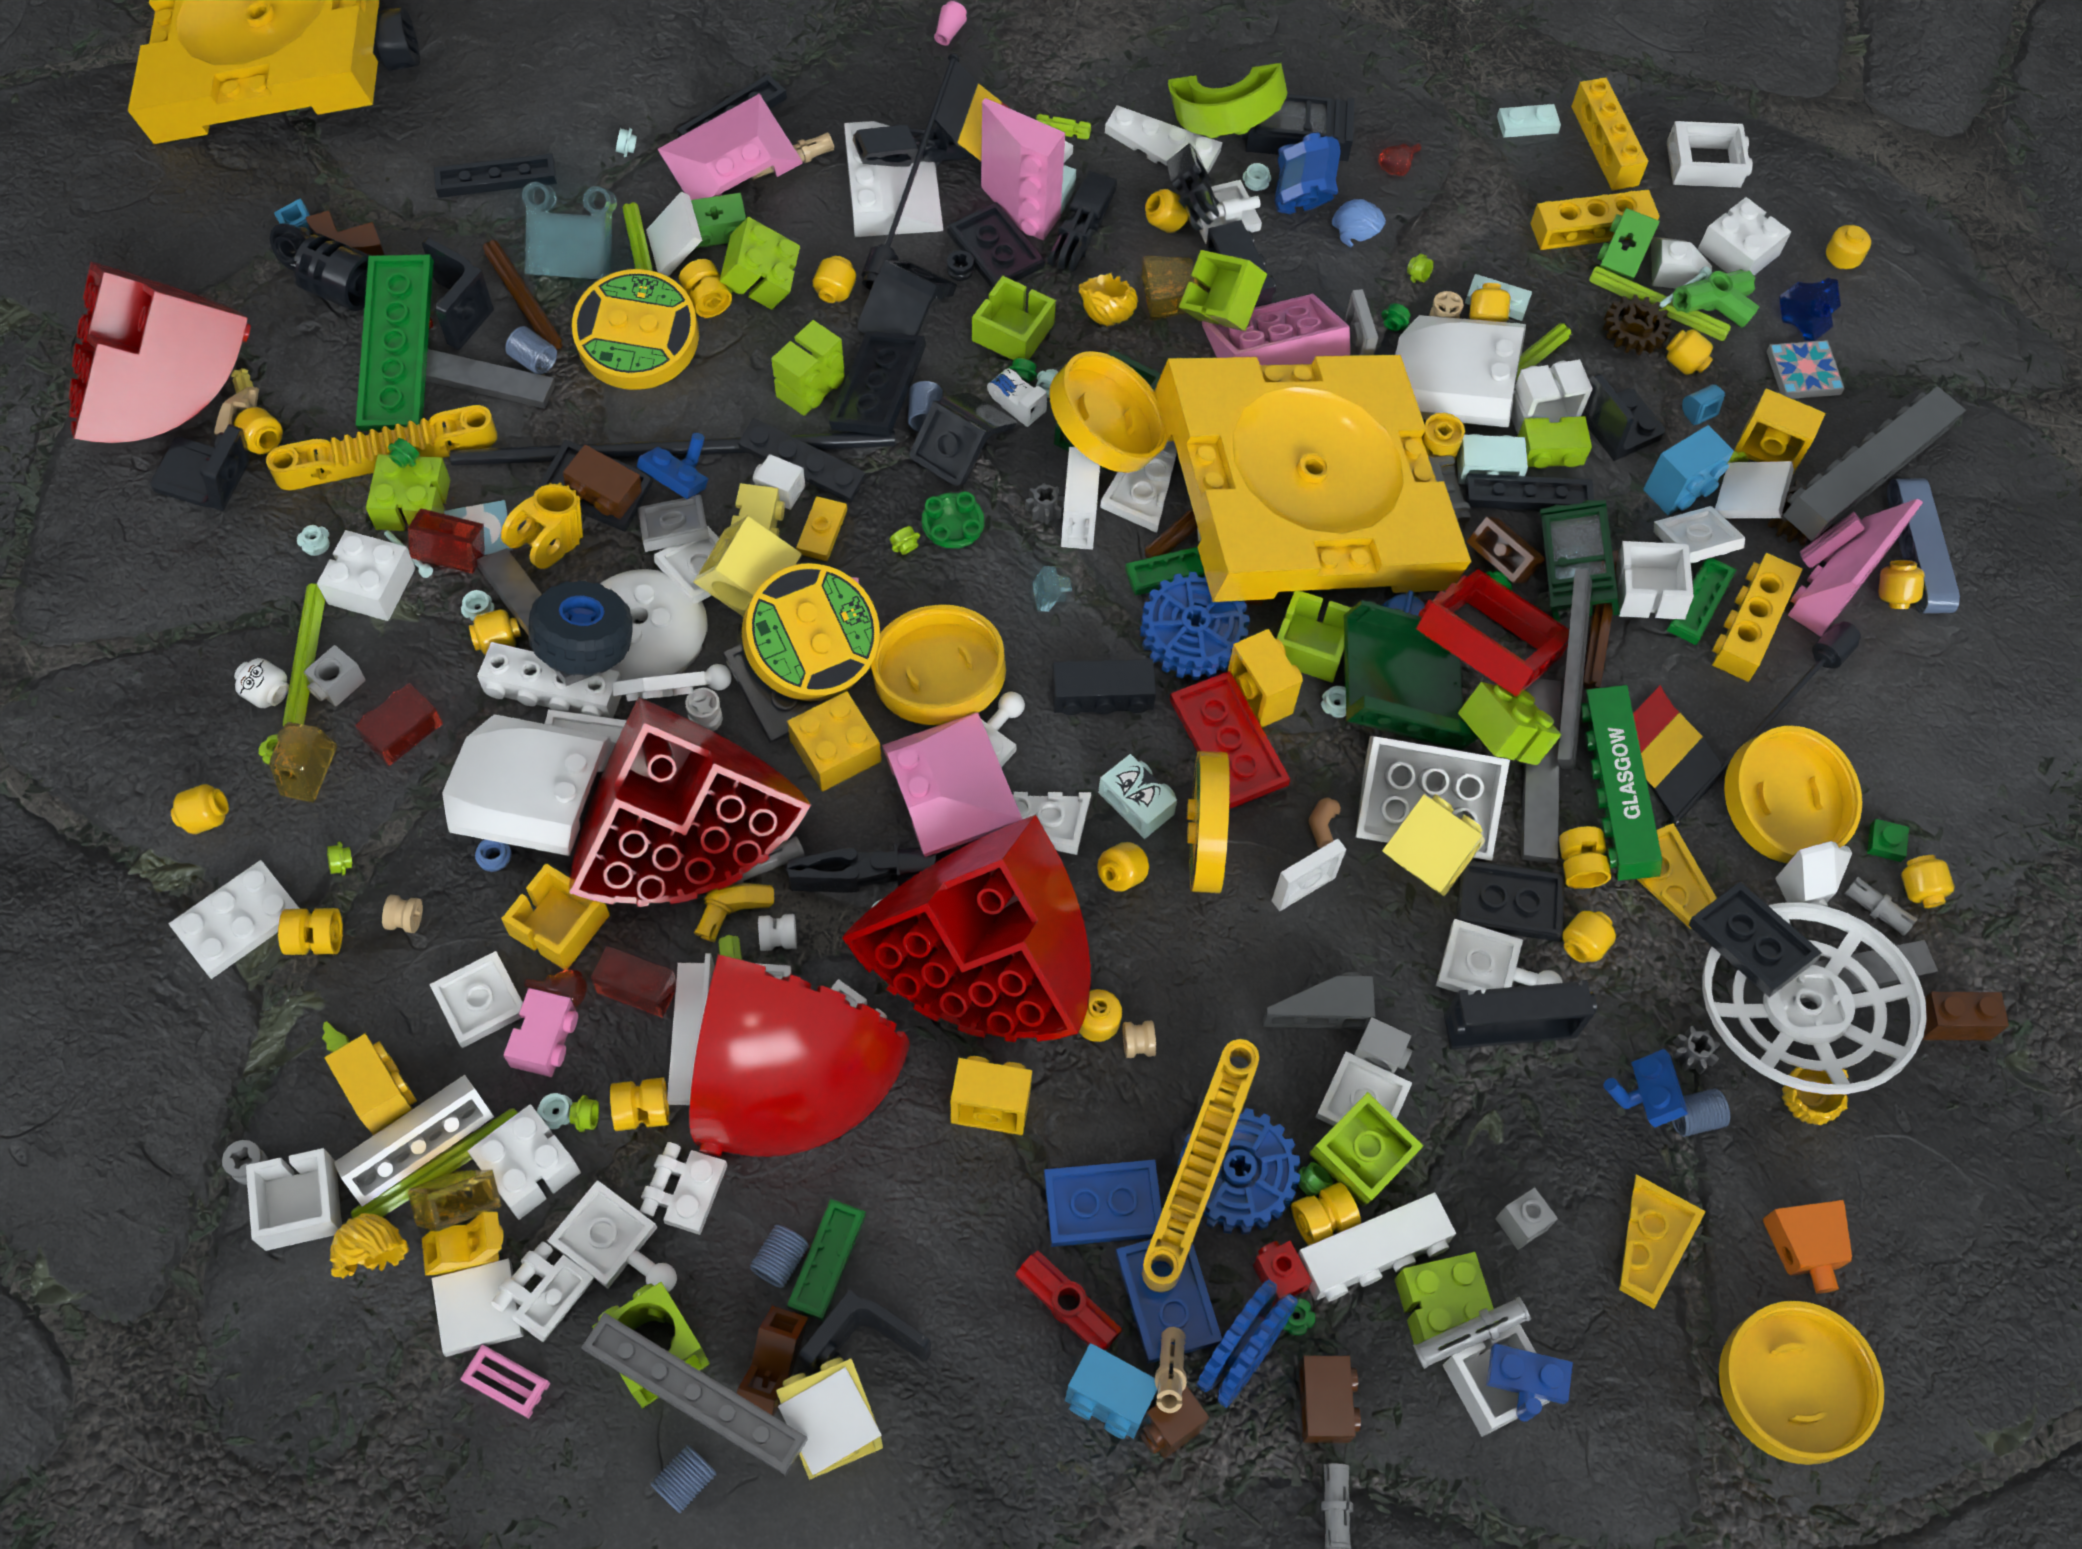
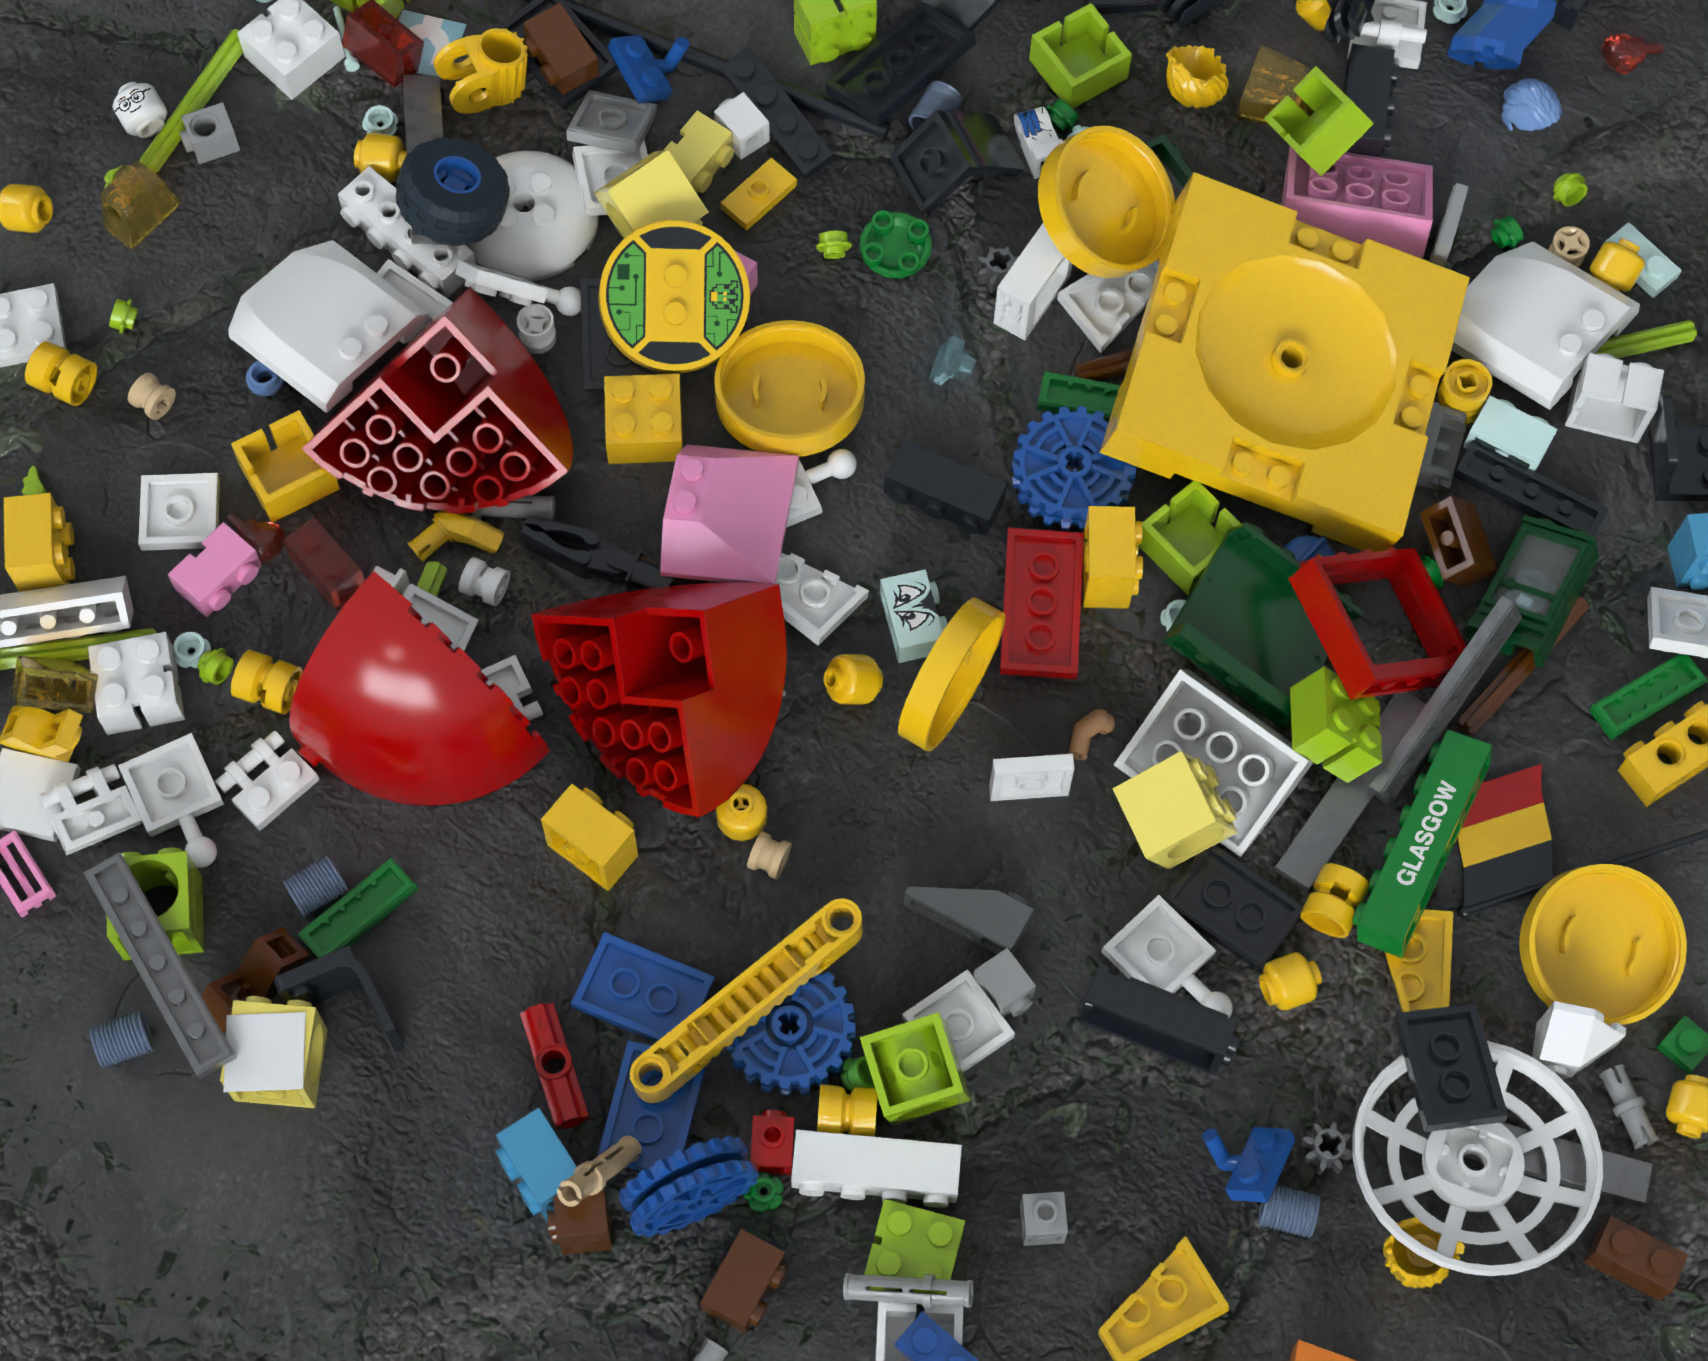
camera: 30 degrees right, 5 degrees up
clear red brick [355,683,442,766] -> none
lime brick [1517,416,1592,468] -> none
white piece [1616,541,1694,619] -> none

